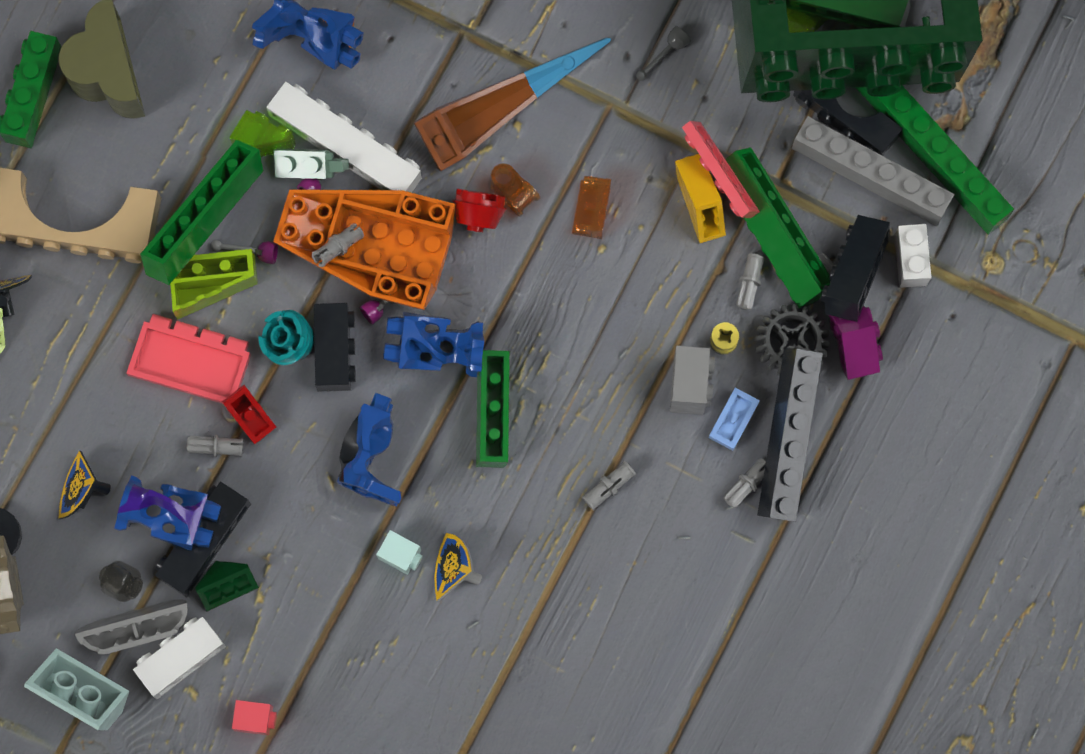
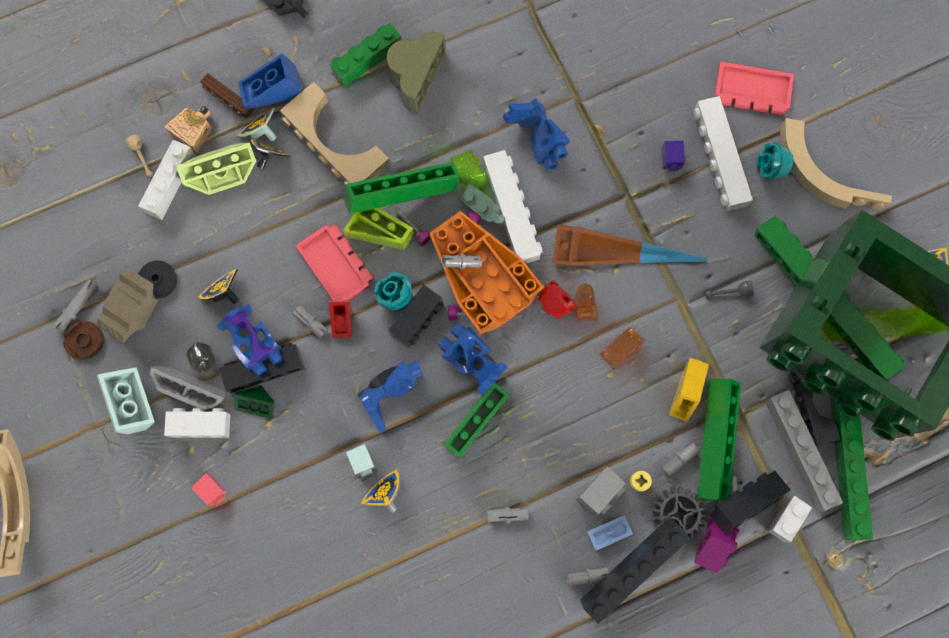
camera: 40 degrees right, 0 degrees up
coral plate [682,121,760,218] -> none

